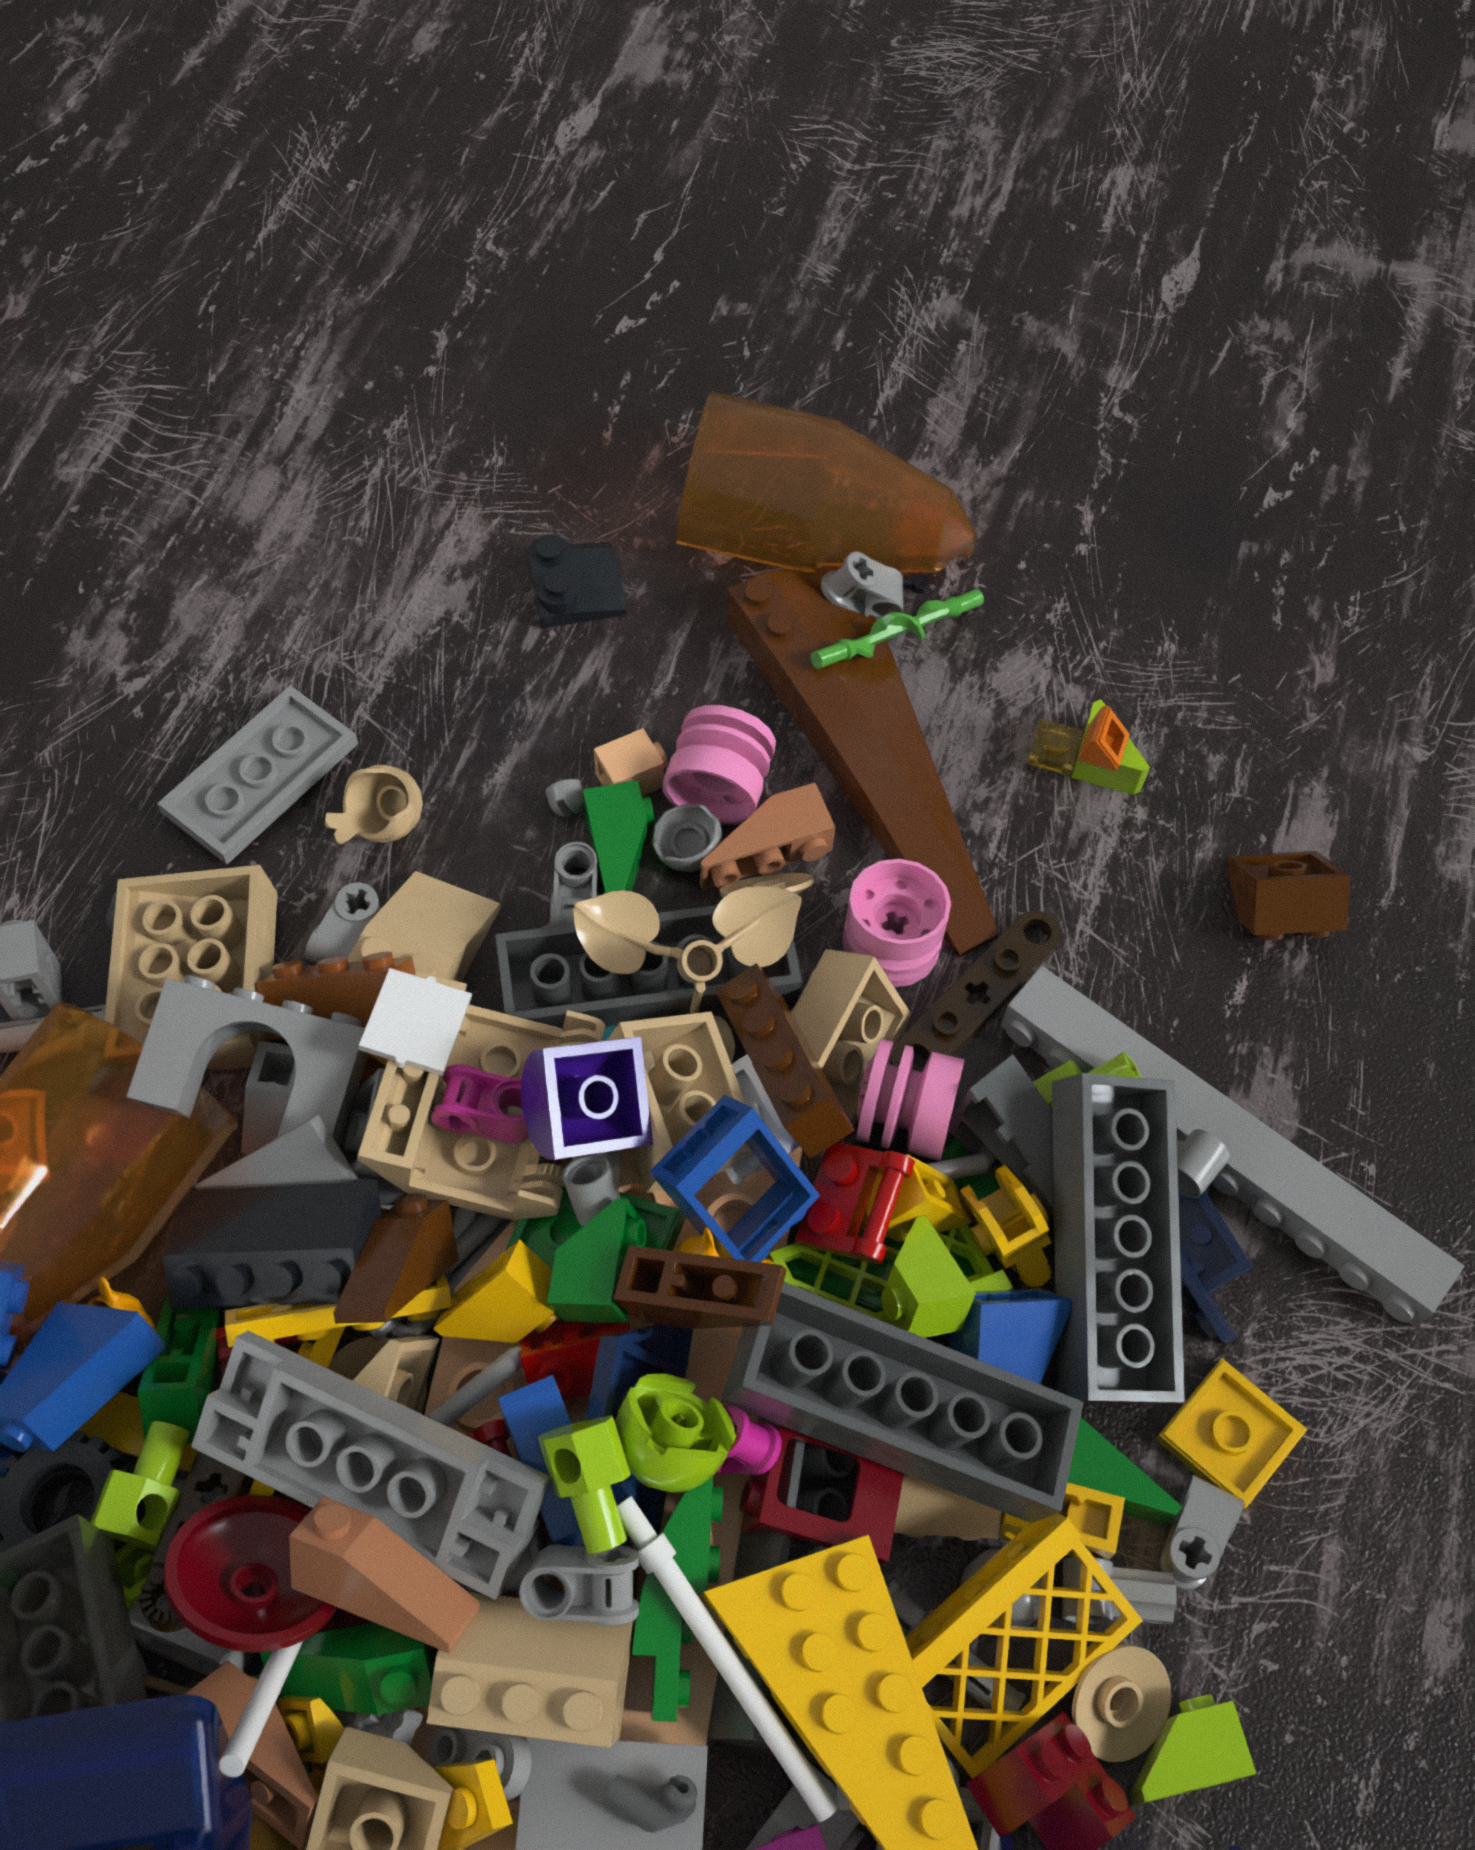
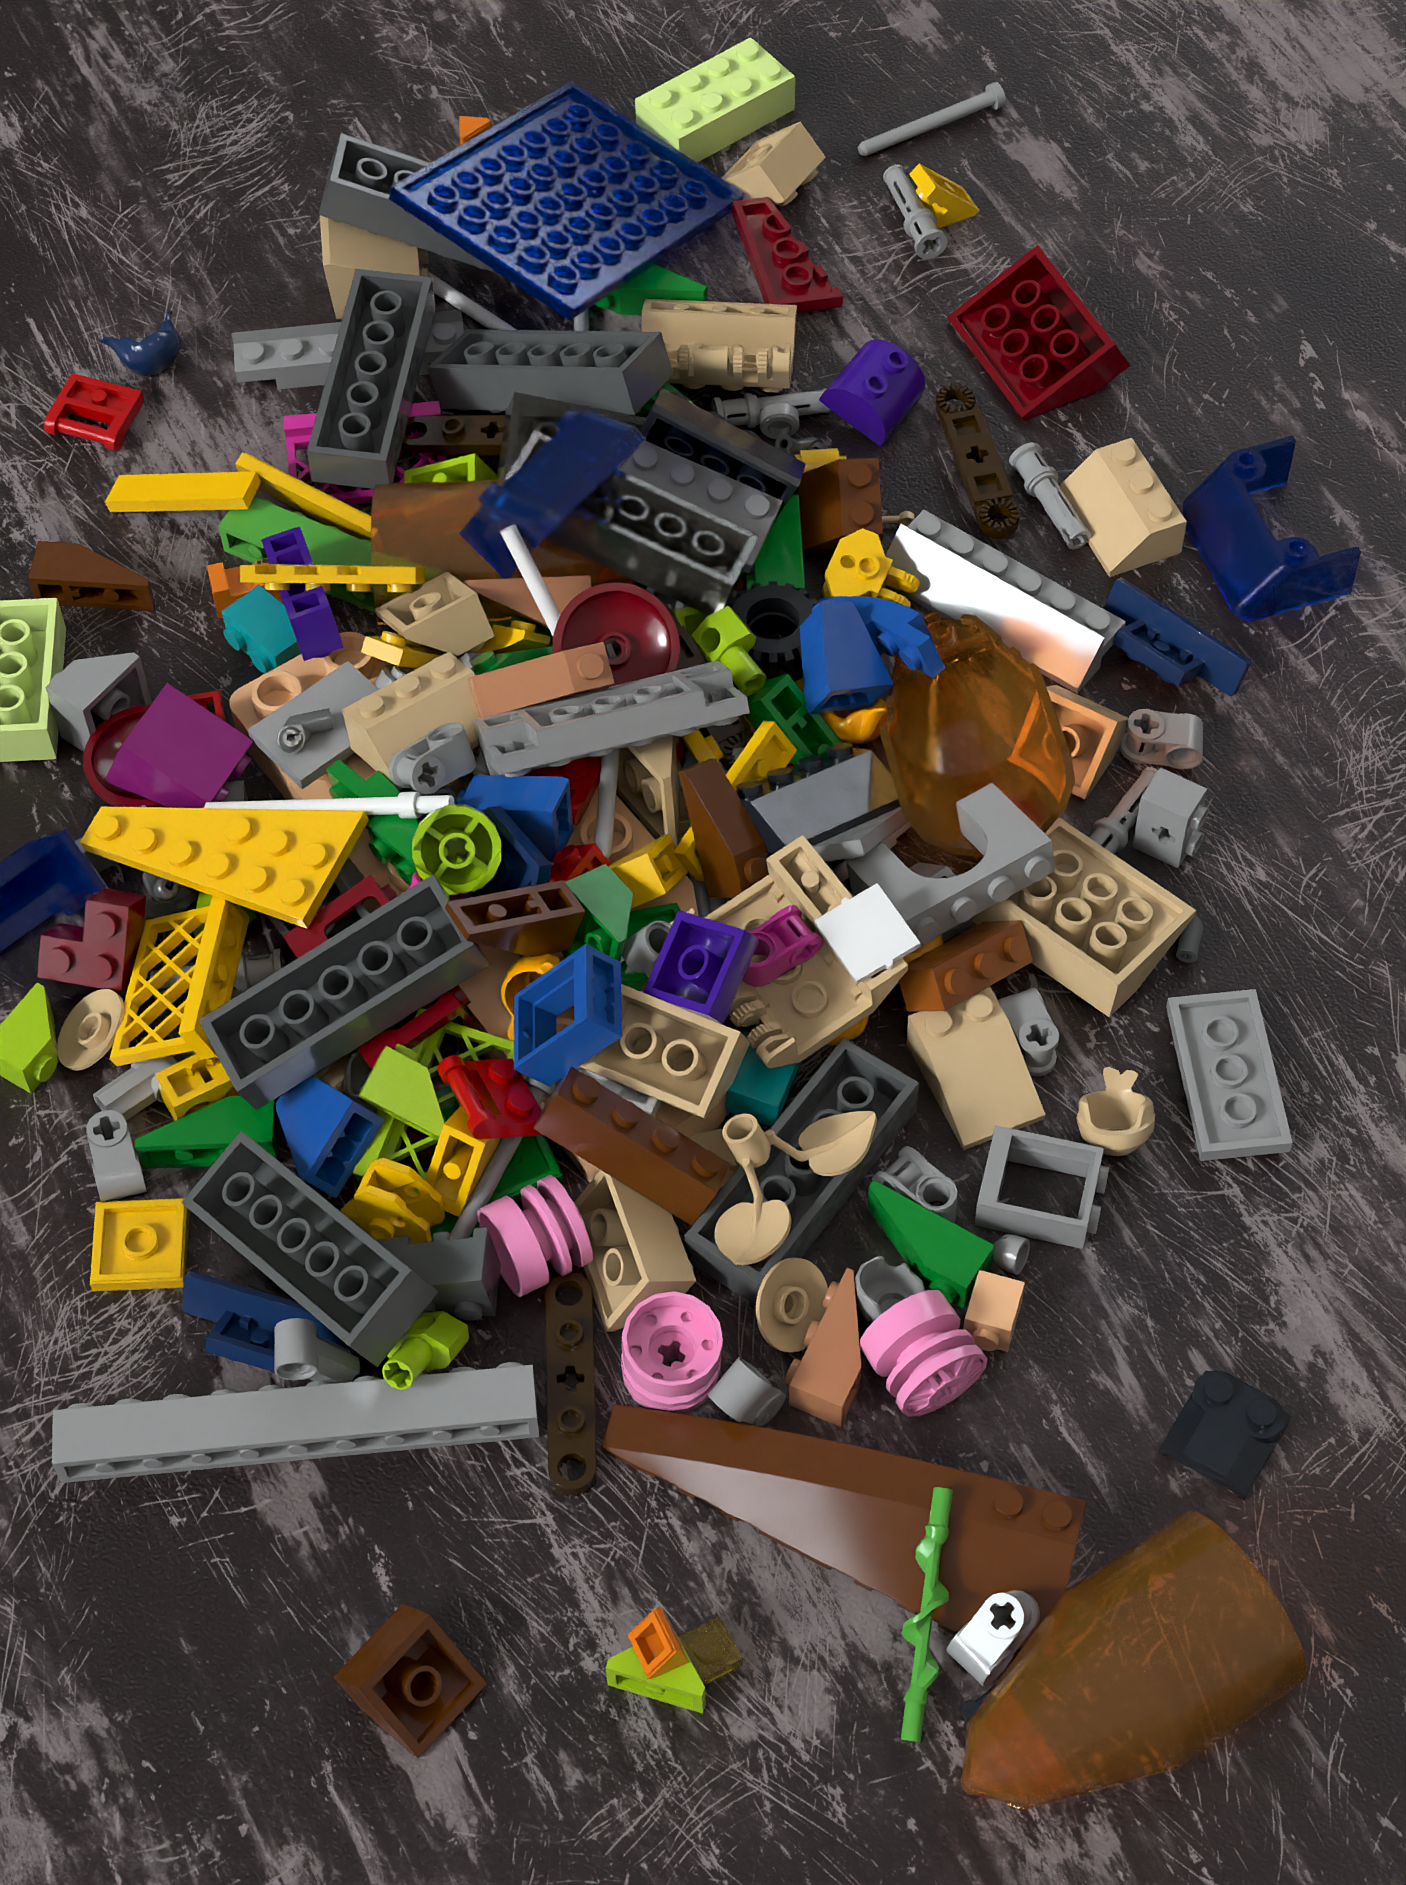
camera: 140 degrees right, 5 degrees down
lime piece [537,1415,631,1554] -> none
none -> light grey piece [708,1357,786,1427]
none -> light grey window [974,1125,1110,1249]

